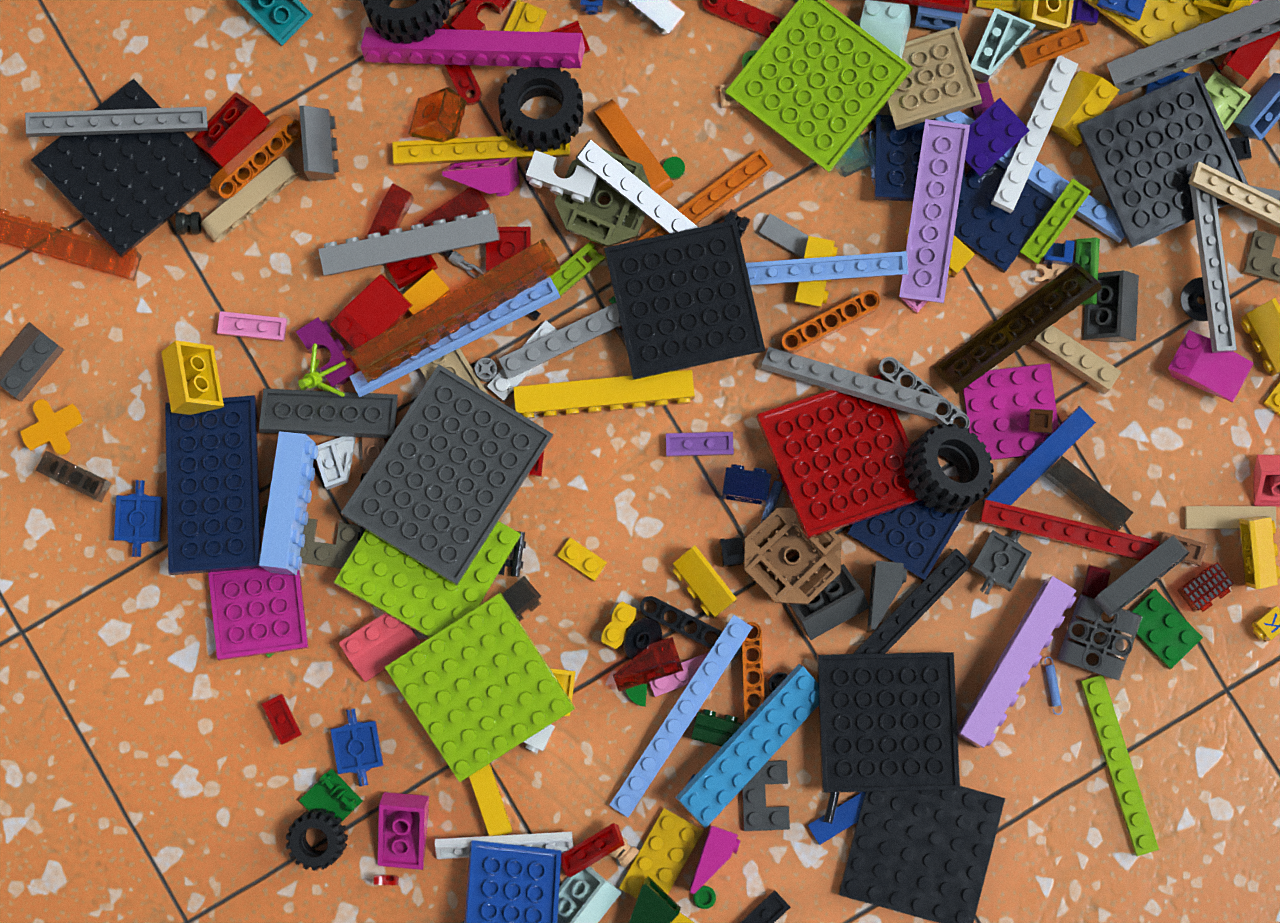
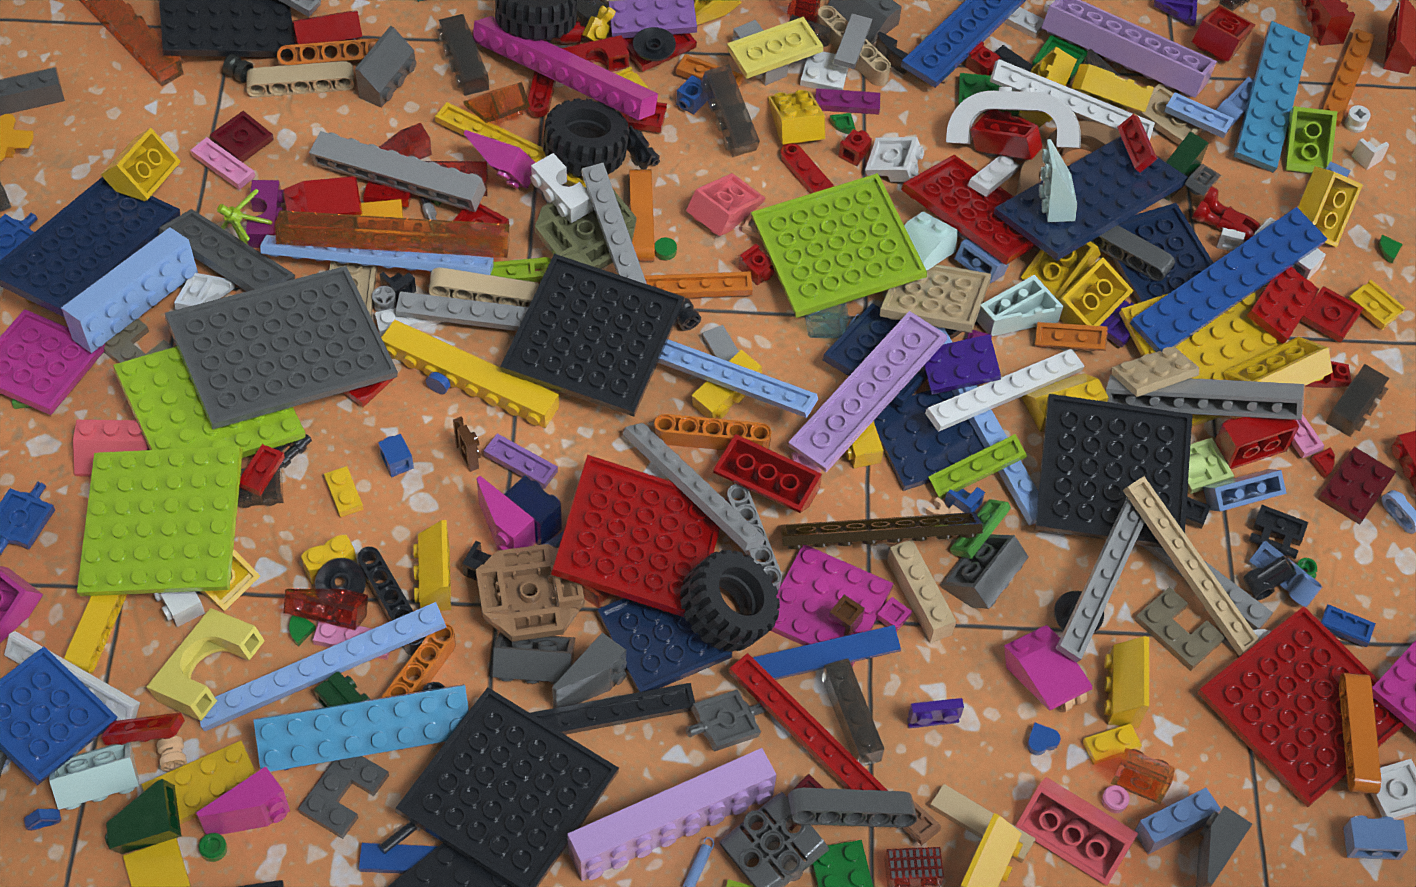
camera: 30 degrees right, 25 degrees down
none -> light yellow arch [147,608,265,721]
none -> dark red plate [210,110,274,163]
none -> red plate [239,444,285,496]
none -> blue brick [378,434,414,477]
none -> black panel [379,272,417,302]
none -> blue tile [426,372,450,394]
none -> tan beam [429,268,540,307]
none -> clear smoke brick [436,14,489,96]
none -> reddish brown plate [453,416,481,472]
none -> dark pink slope [476,476,536,550]
none -> black hinge [627,125,660,169]
none -> coral slope [686,173,766,236]
none -> red slope [713,434,822,513]
none -> red brick [739,244,774,285]
none -> dark pink plate [877,597,912,632]
none -> dark purple plate [907,698,964,729]
none -> blue tile [1027,722,1061,755]
none -> tan plate [1112,346,1199,397]

